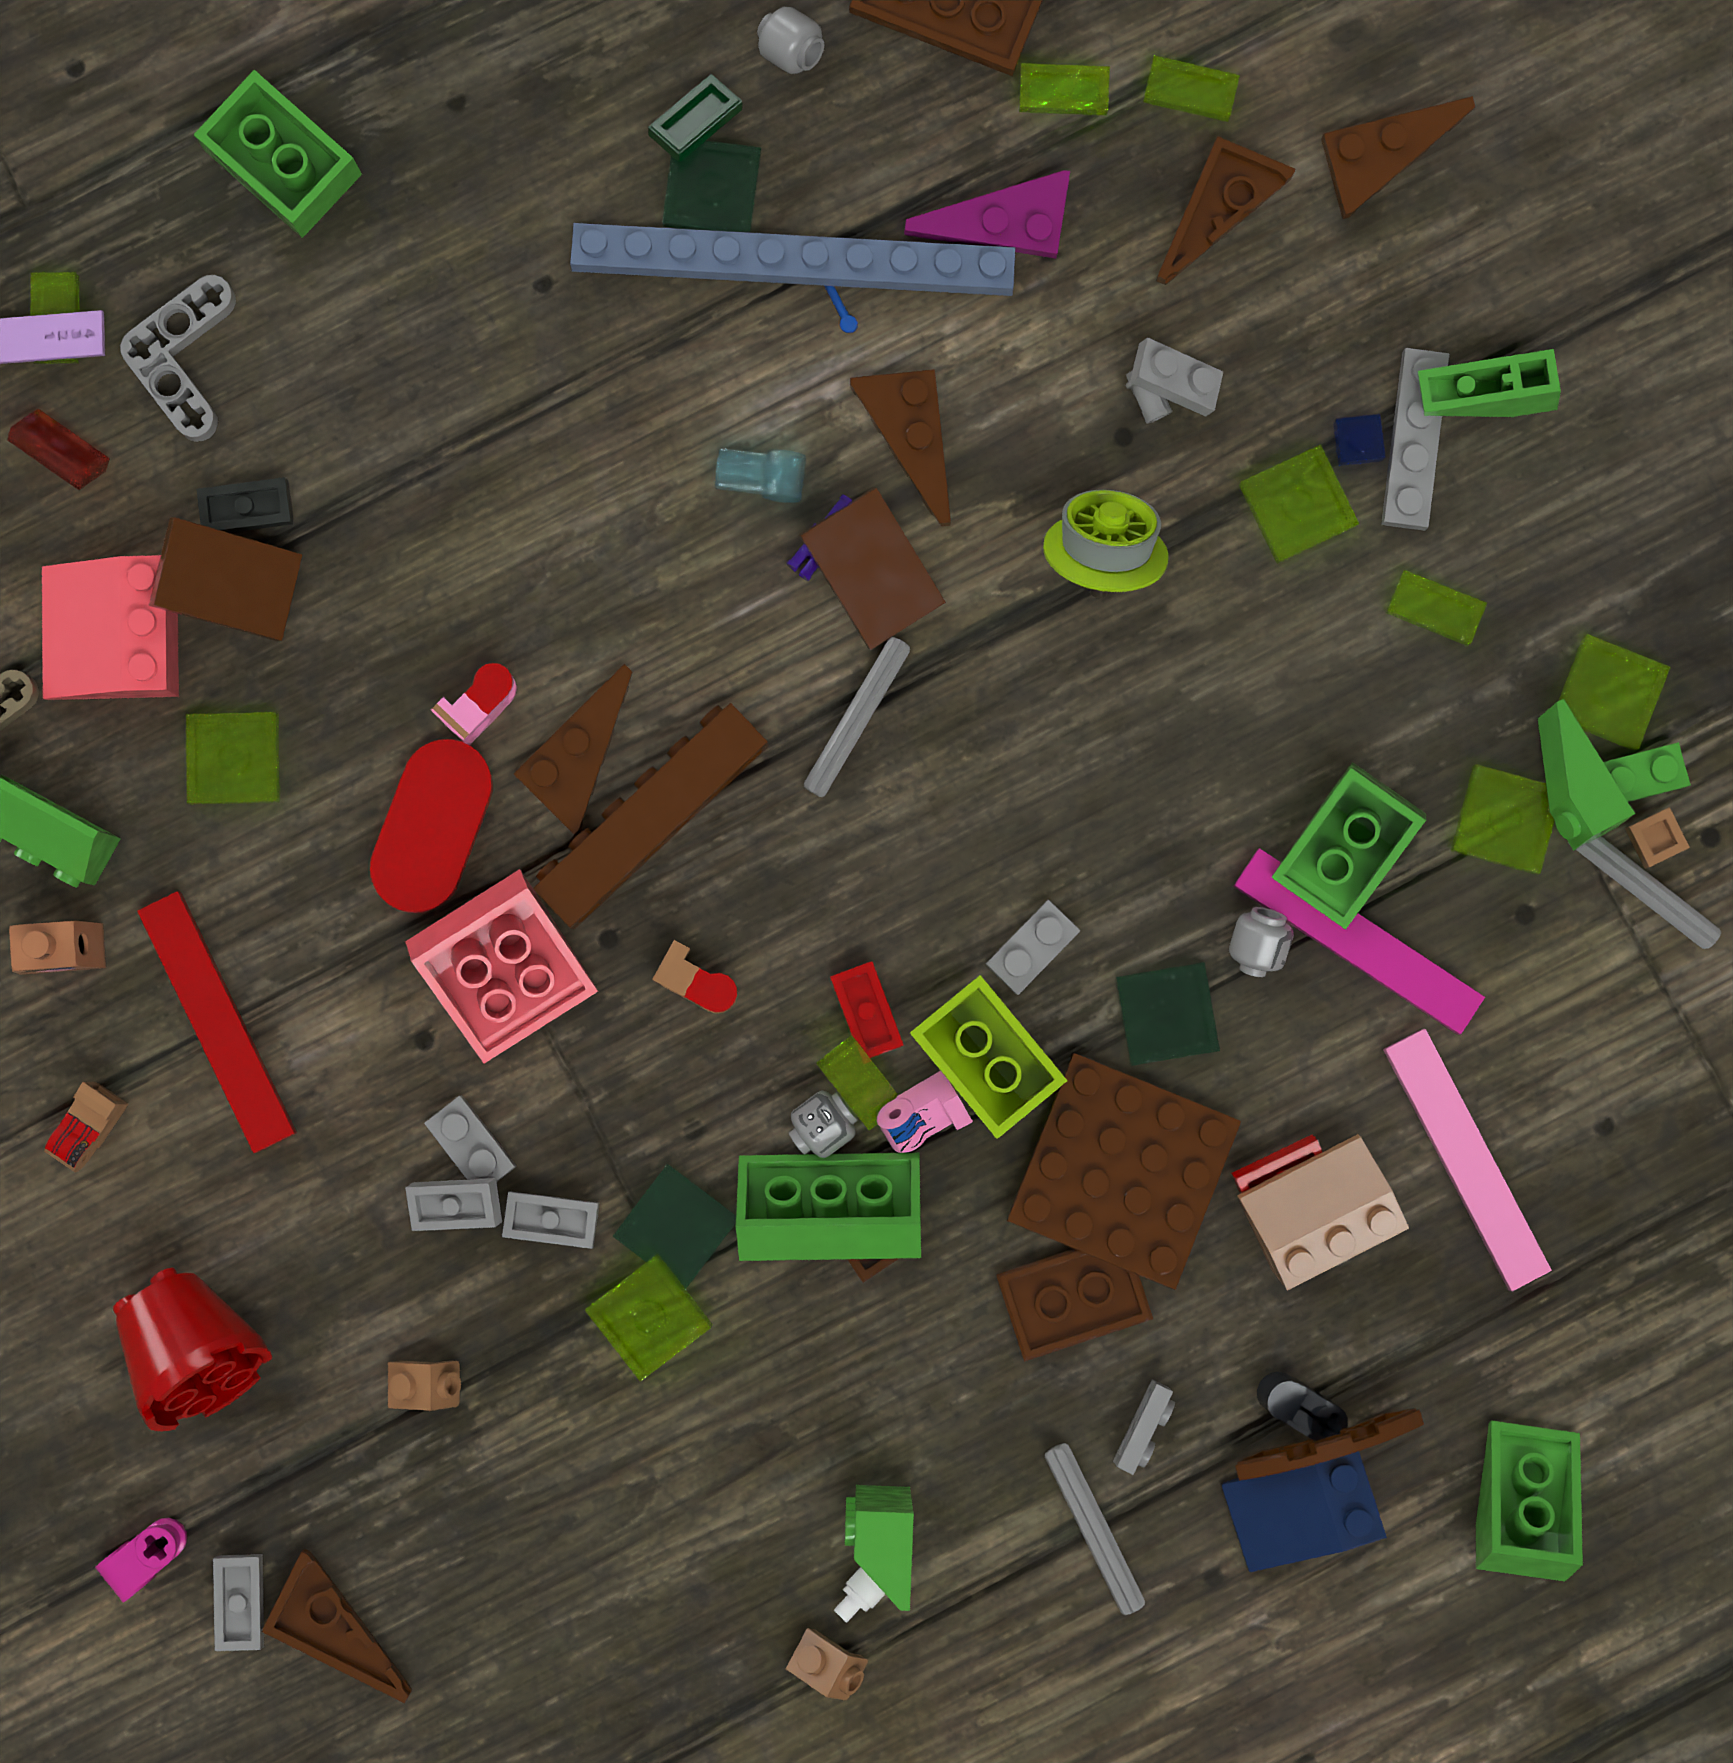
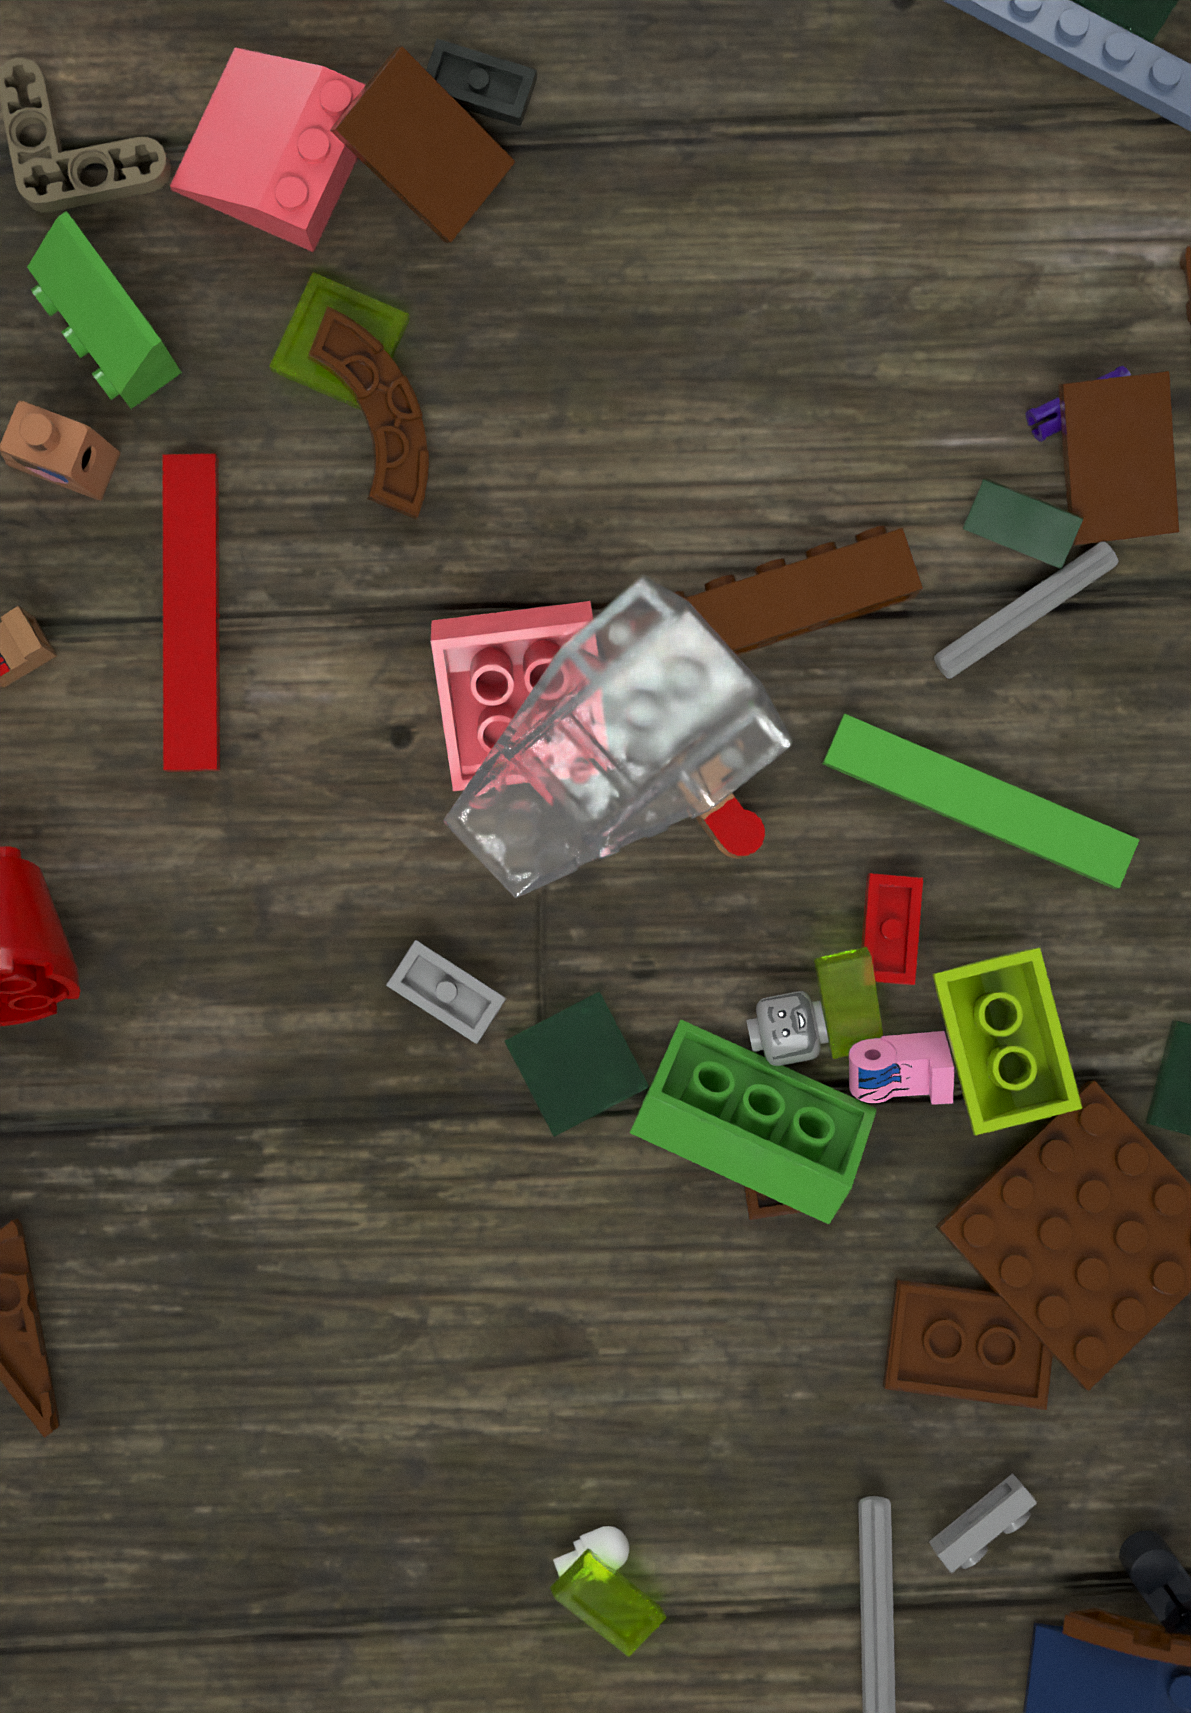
camera: 25 degrees right, 0 degrees up
red tile [370,739,493,913] -> none
medium nougat bracket [388,1361,461,1411] -> none
light grey plate [405,1178,502,1231] -> none
light grey plate [424,1095,517,1182] -> none
leg [431,663,517,745] -> none
reddish brown wing [514,664,633,836] -> none
clear neon green tile [585,1253,713,1382] -> none
clear light blue piece [715,449,806,503] -> none
medium nougat bracket [786,1628,868,1700] -> none
bright green slope [845,1485,914,1611] -> none
light grey plate [985,900,1080,995] -> none
none -> reddish brown tile [307,306,429,519]
none -> clear wedge [443,575,793,898]
none -> clear neon green tile [550,1548,667,1657]
none -> bright green tile [822,714,1140,889]
none -> dark green tile [963,478,1084,569]

